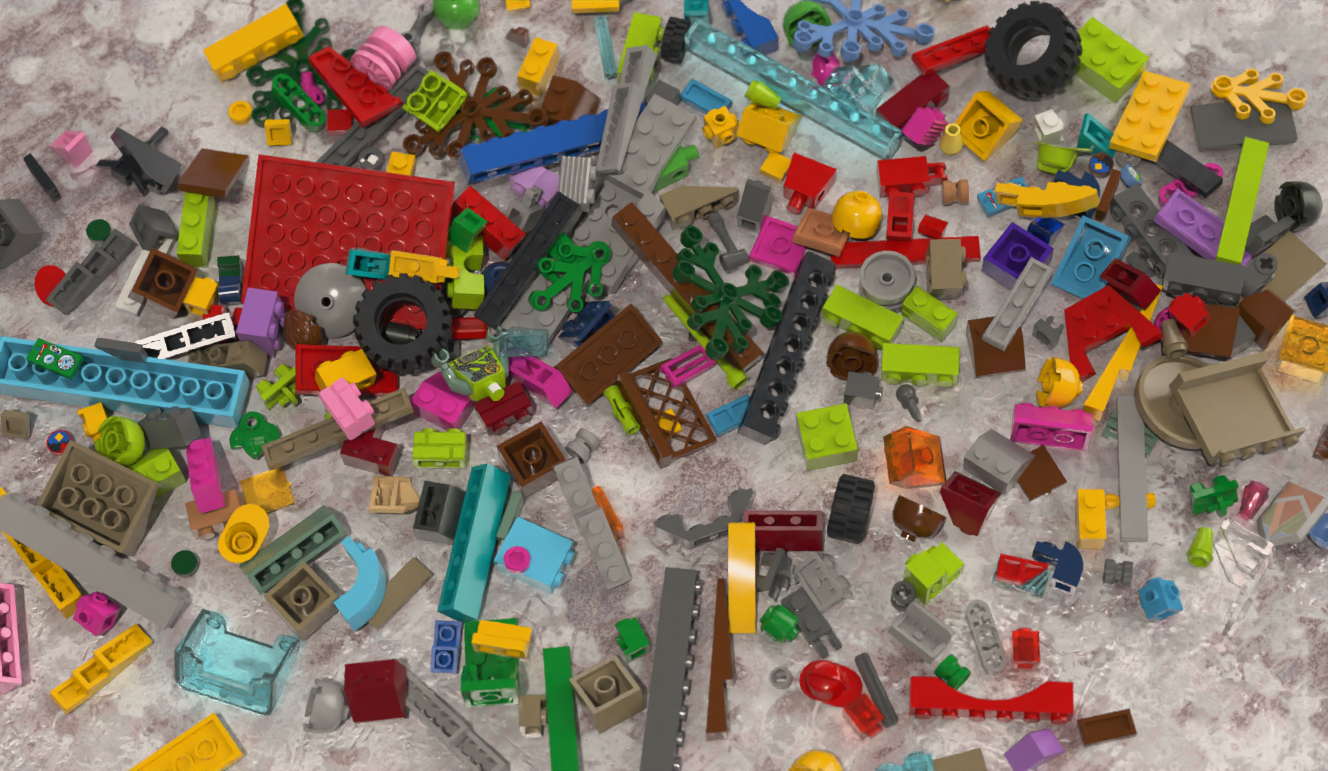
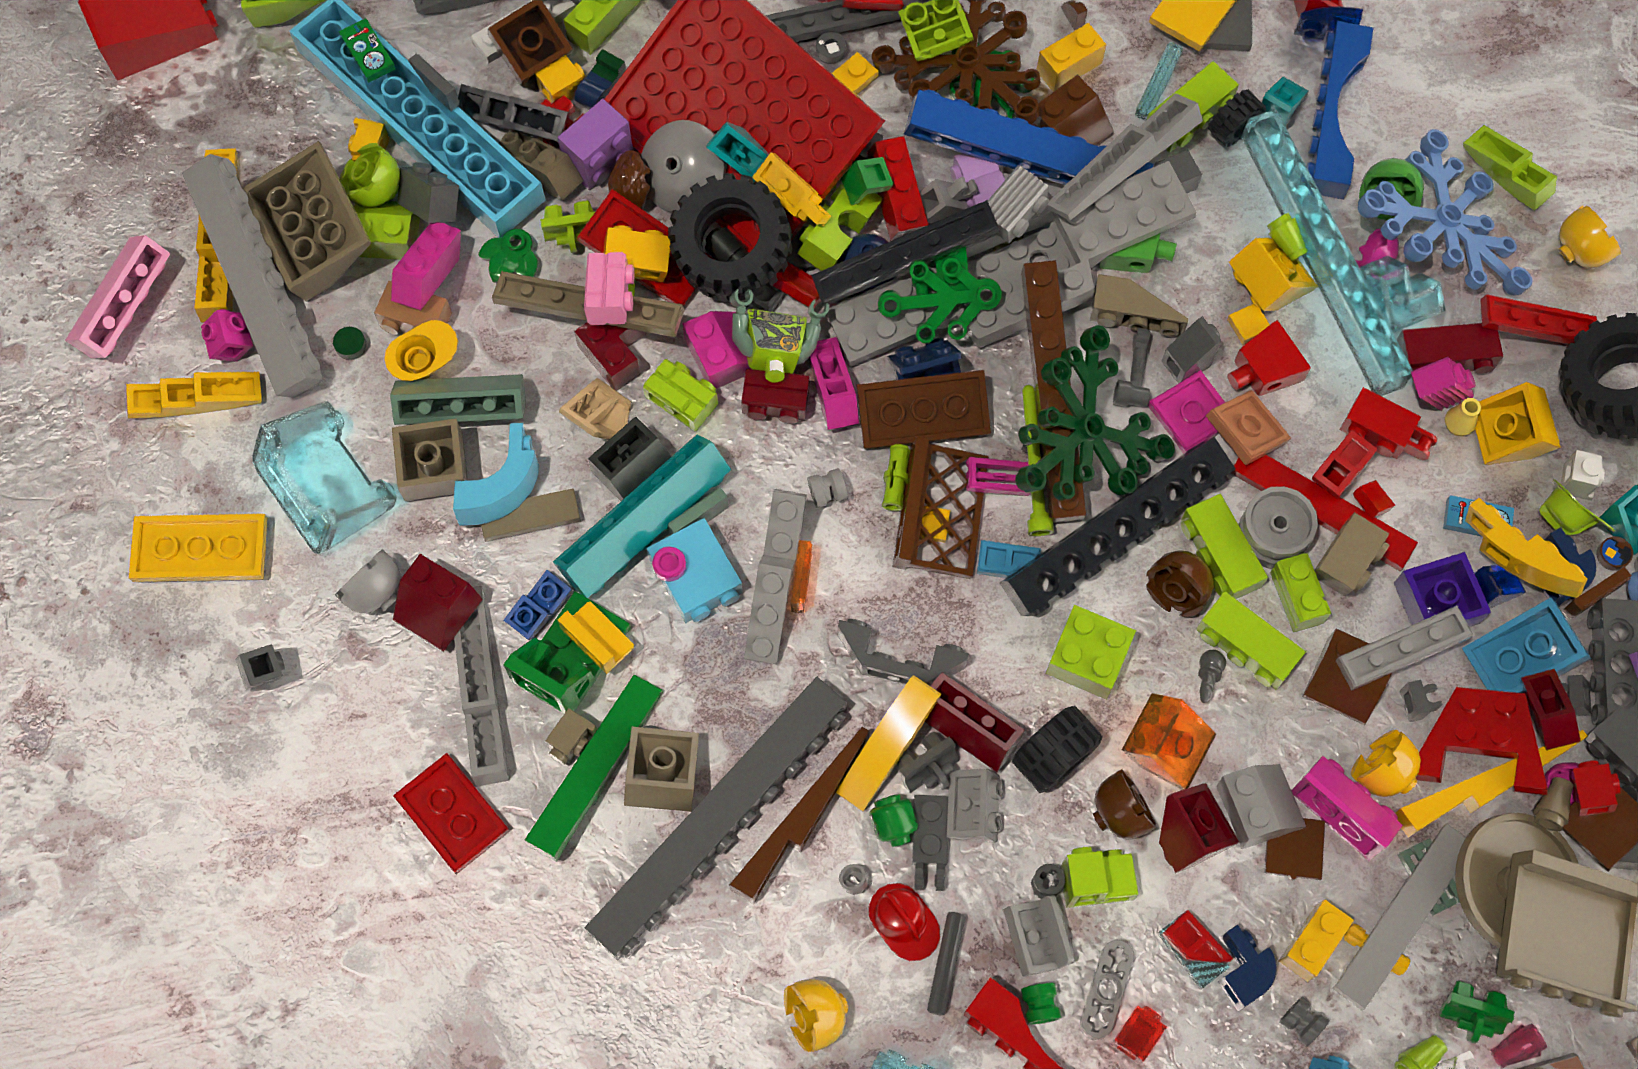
camera: 30 degrees right, 5 degrees up
dark tan tile [0,409,31,439] -> none
tile [46,430,73,457] -> none
clear yellow piece [239,466,295,514] -> none
reddish brown brick [497,421,566,498] -> none
clear light blue slope [499,327,548,357] -> none
green brick [615,617,651,664] -> none
dark azure tile [680,79,733,115] -> none
yellow brick [702,106,739,149] -> none
yellow cylinder [831,191,882,238] -> none
clear red brick [842,693,884,741] -> none
dark grey brick [843,371,883,410] -> none
medium nougat wheel [942,179,969,205] -> none

